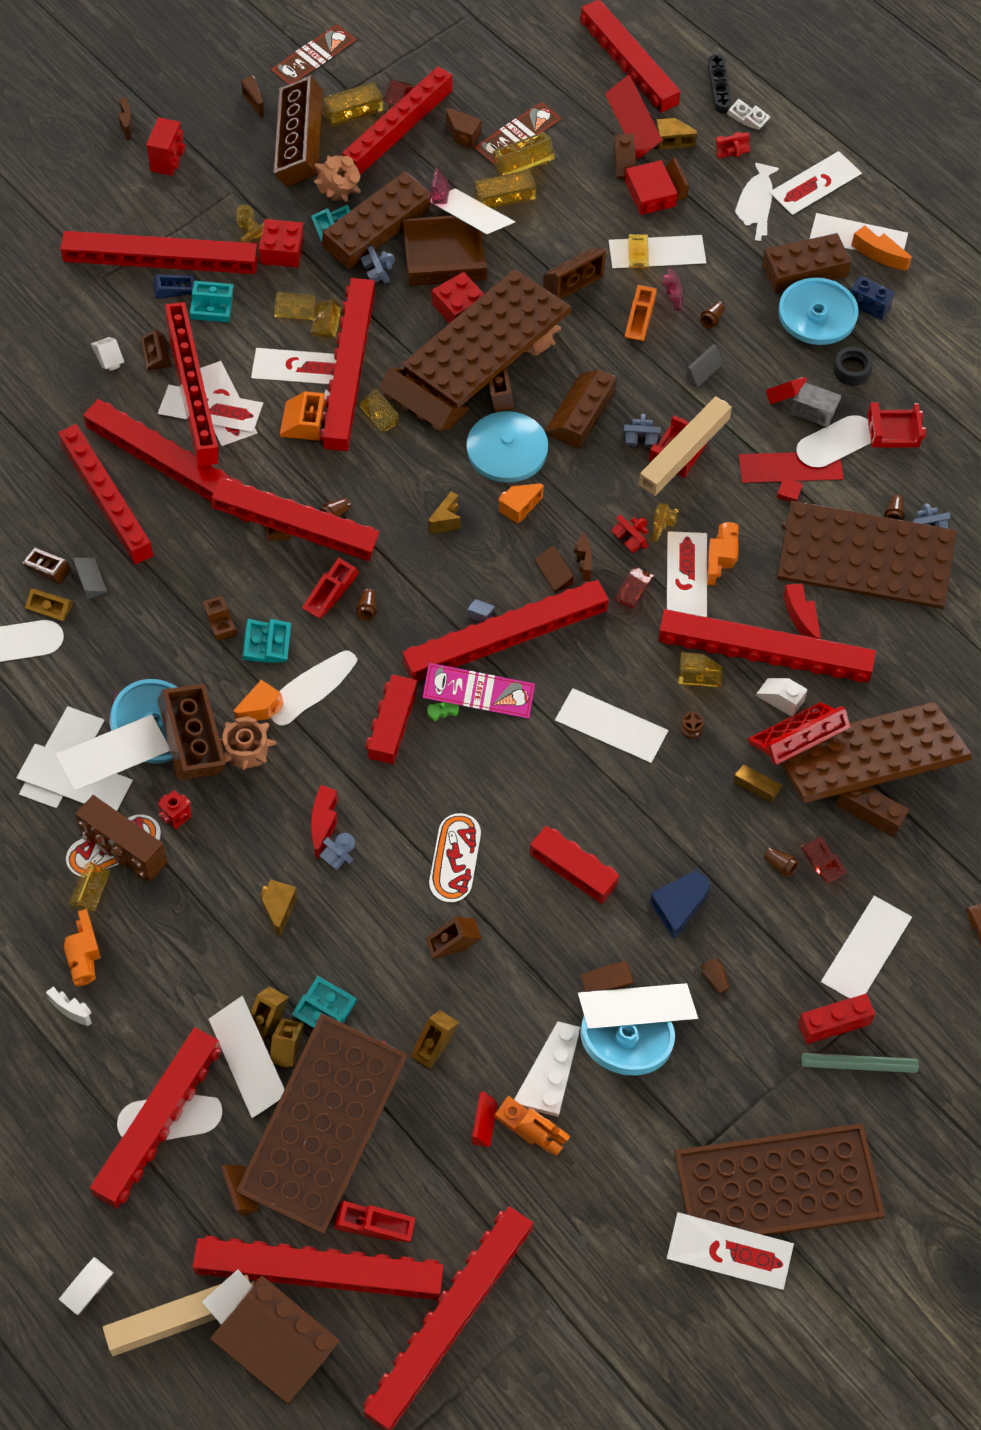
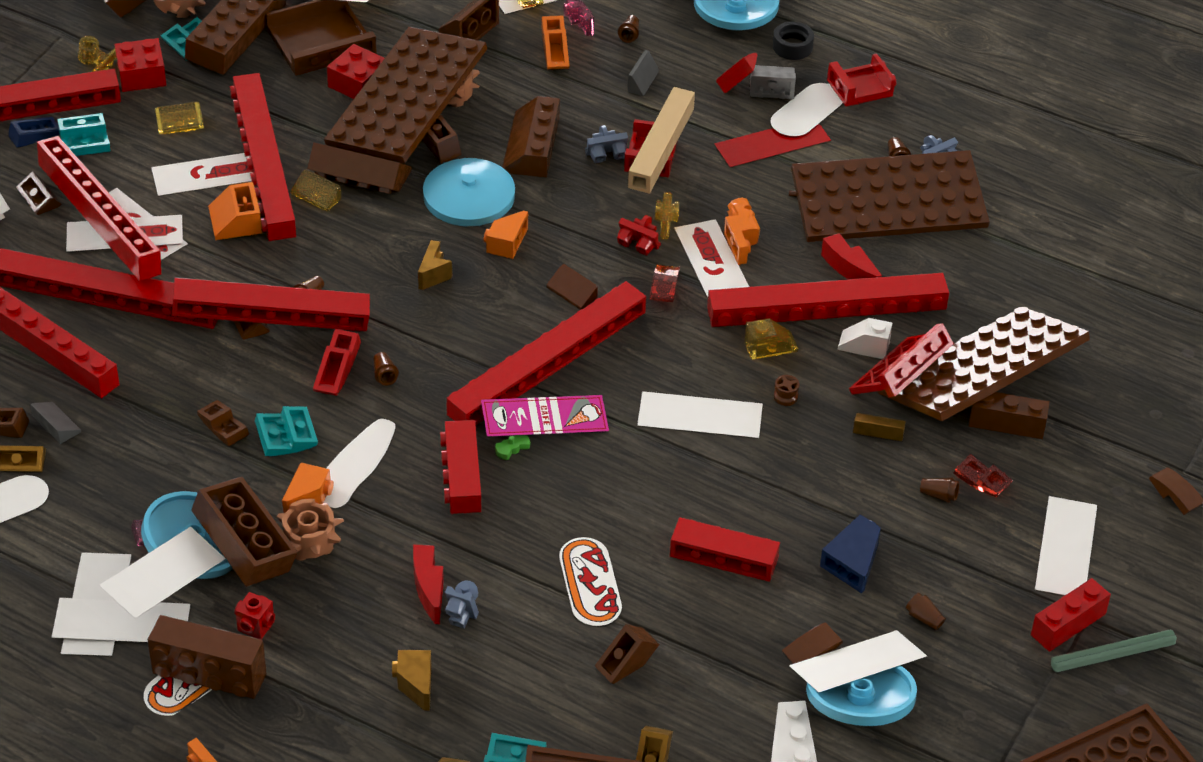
camera: 20 degrees left, 15 degrees down
clear yellow slope [69,862,110,912] -> none
clear yellow slope [311,298,341,338] -> none
sand blue hips [361,246,395,284] -> none
sand blue slope [467,599,495,623] -> none
reddish brown slope [574,533,592,582] -> none
red tile [777,478,803,502] -> none

